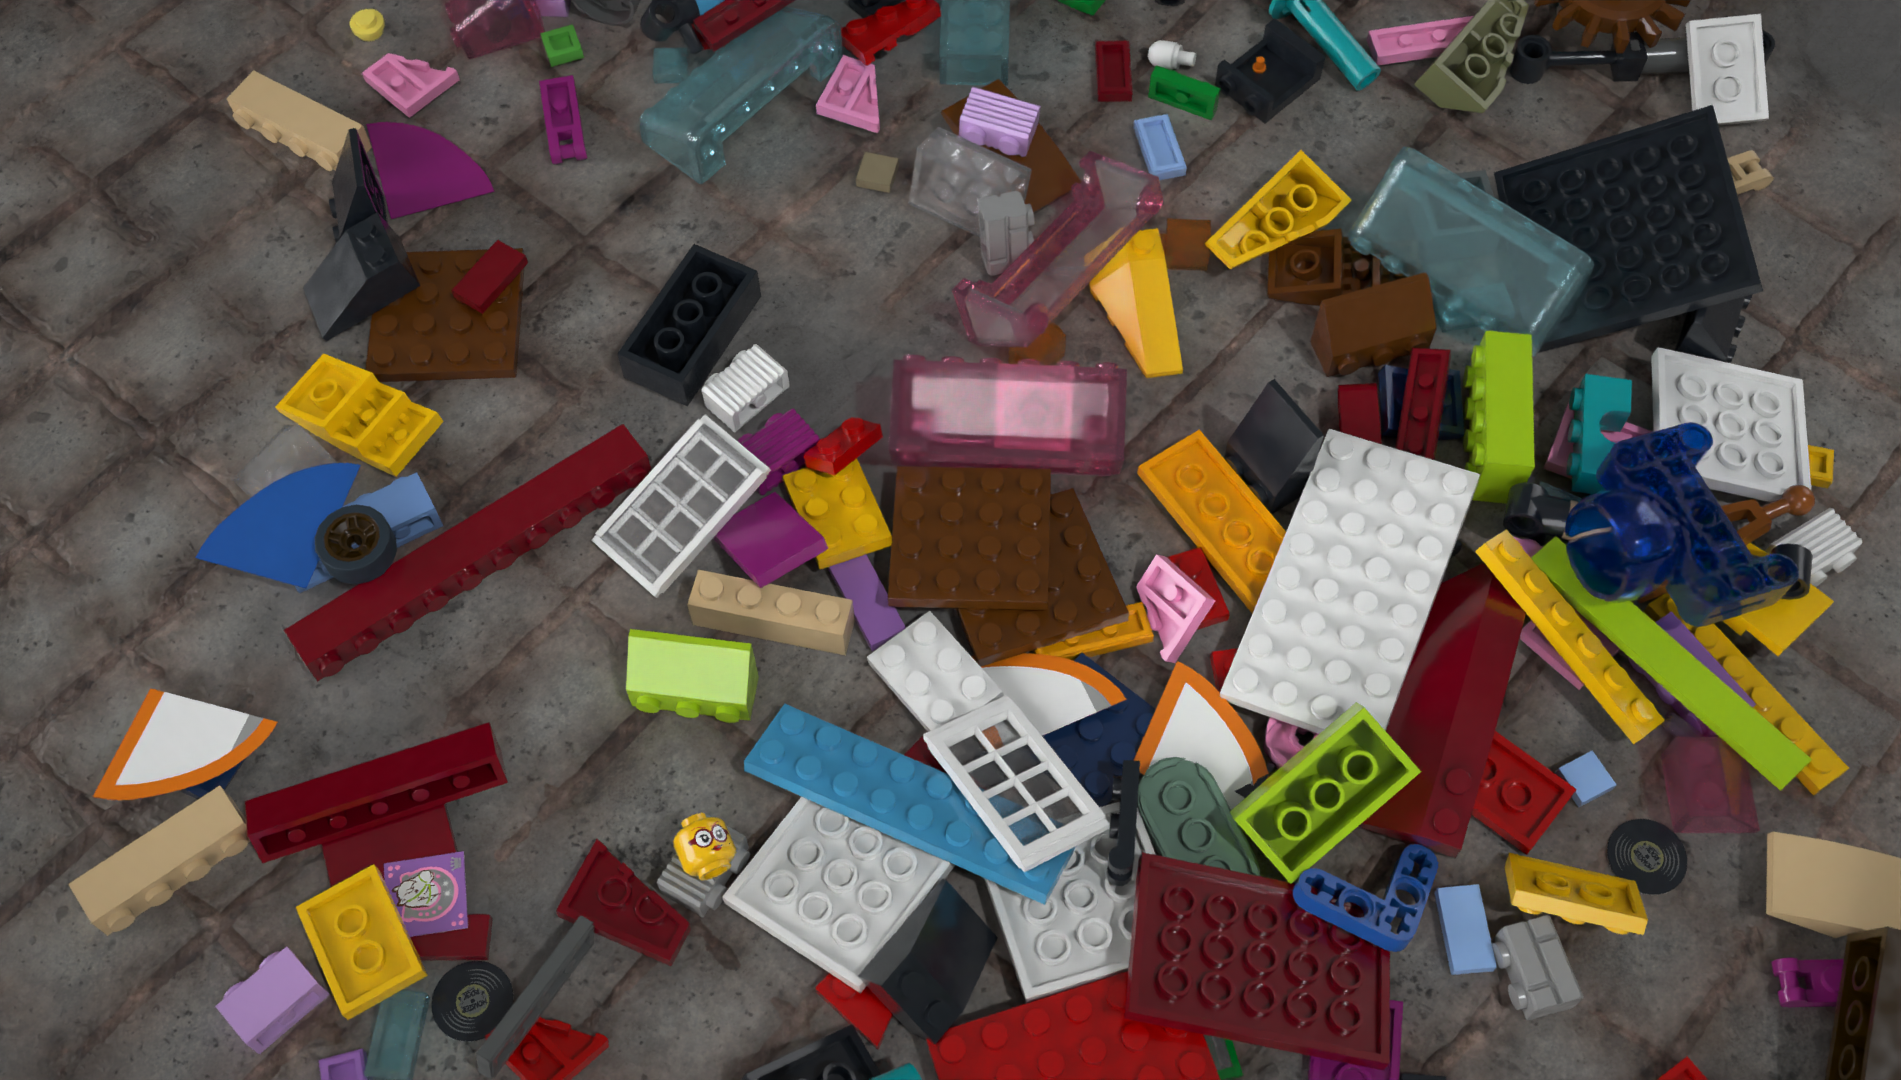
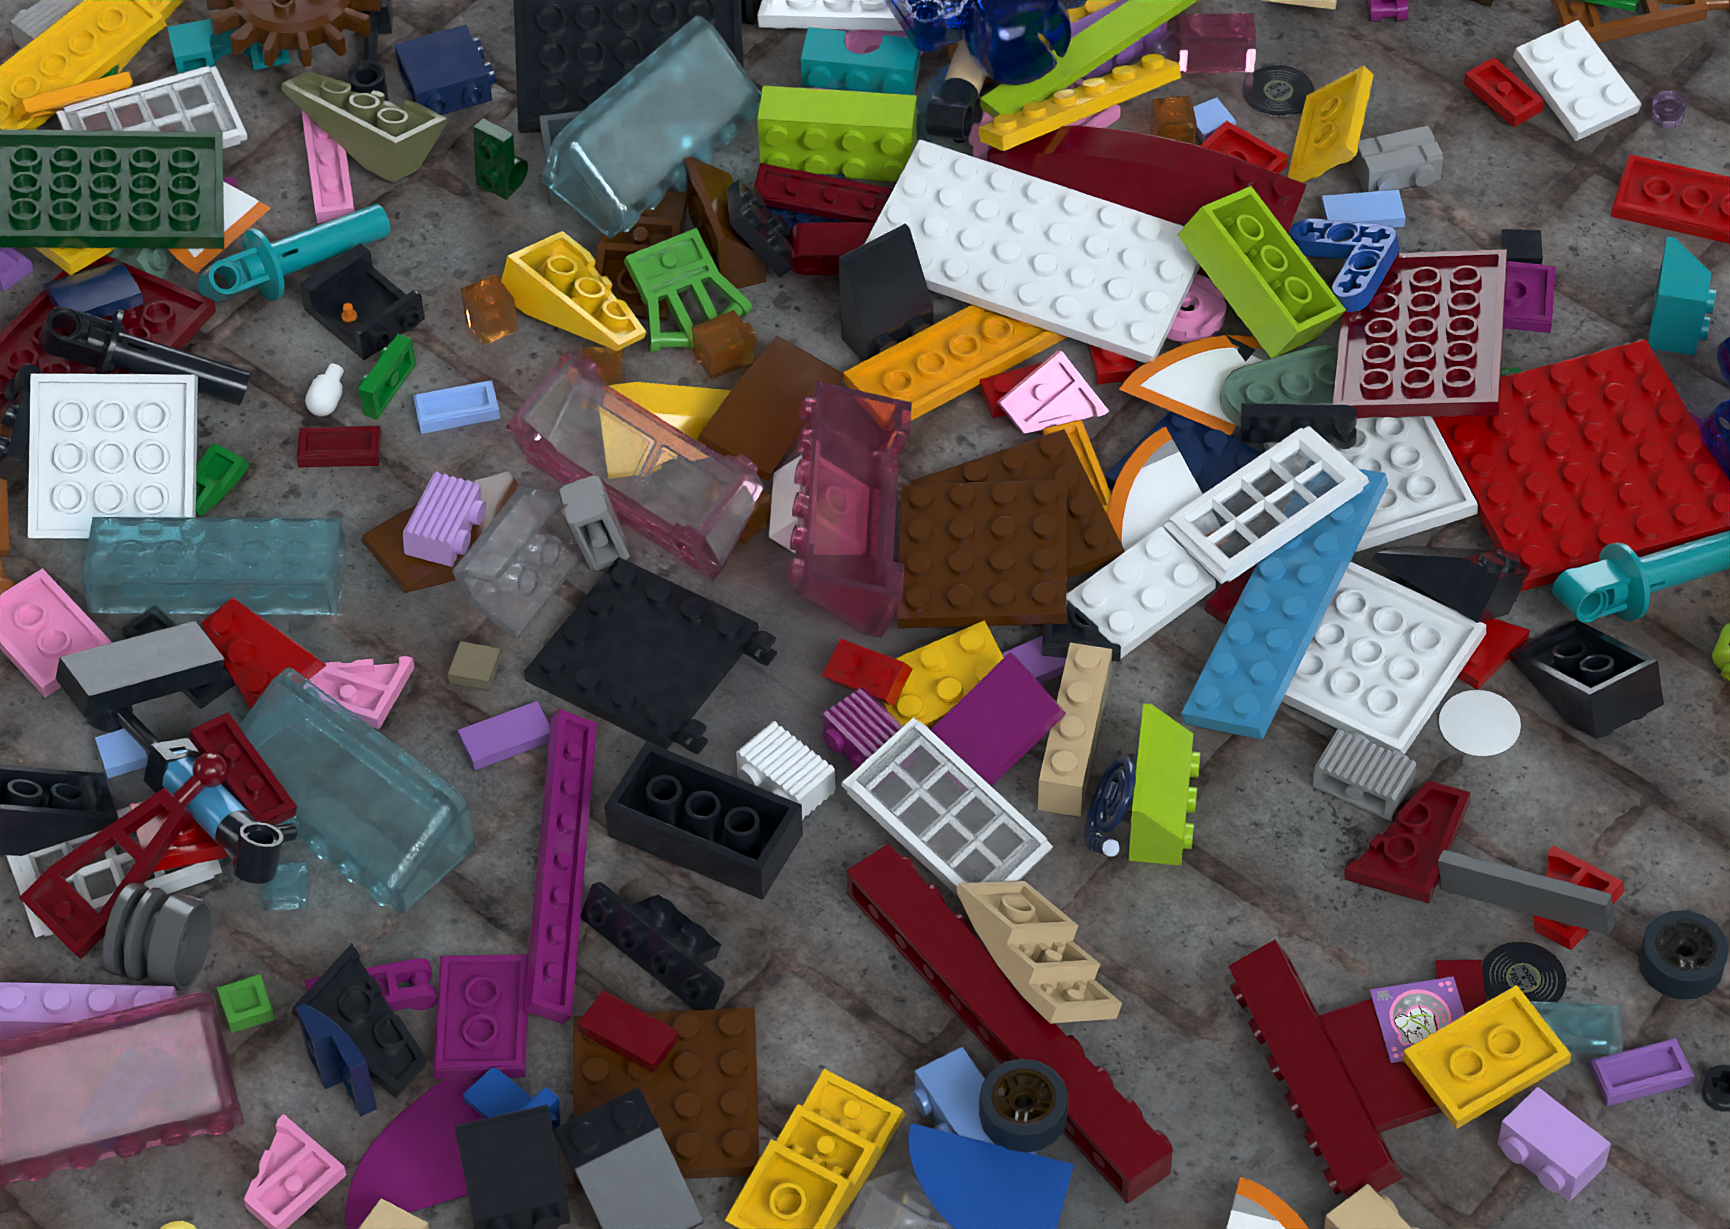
camera: 90 degrees left, 10 degrees down
yellow head [673,813,736,881] -> none
none -> black wing [291,943,427,1099]
none -> dark blue slope [296,1004,377,1117]
none -> dark blue brick [394,24,496,115]
none -> magenta tile [433,954,529,1079]
none -> medium lavender tile [458,701,550,770]
none -> clear orange brick [461,274,518,346]
none -> blue bracket [464,1068,560,1132]
none -> dark green plate [473,119,528,200]
none -> magenta plate [523,709,597,1024]
none -> black plate [524,557,777,754]
none -> black bracket [581,882,725,1010]
none -> bright green plate [624,228,753,352]
none -> clear orange brick [692,310,757,380]
none -> reddish brown slope [697,336,844,481]
none -> black plate [727,179,792,278]
none -> tan slope [956,881,1122,1024]
none -> black tile [1042,603,1121,661]
none -> dark blue piece [1084,755,1136,857]
none -> clear orange brick [1150,95,1197,145]
none -> white sticker [1439,690,1521,756]

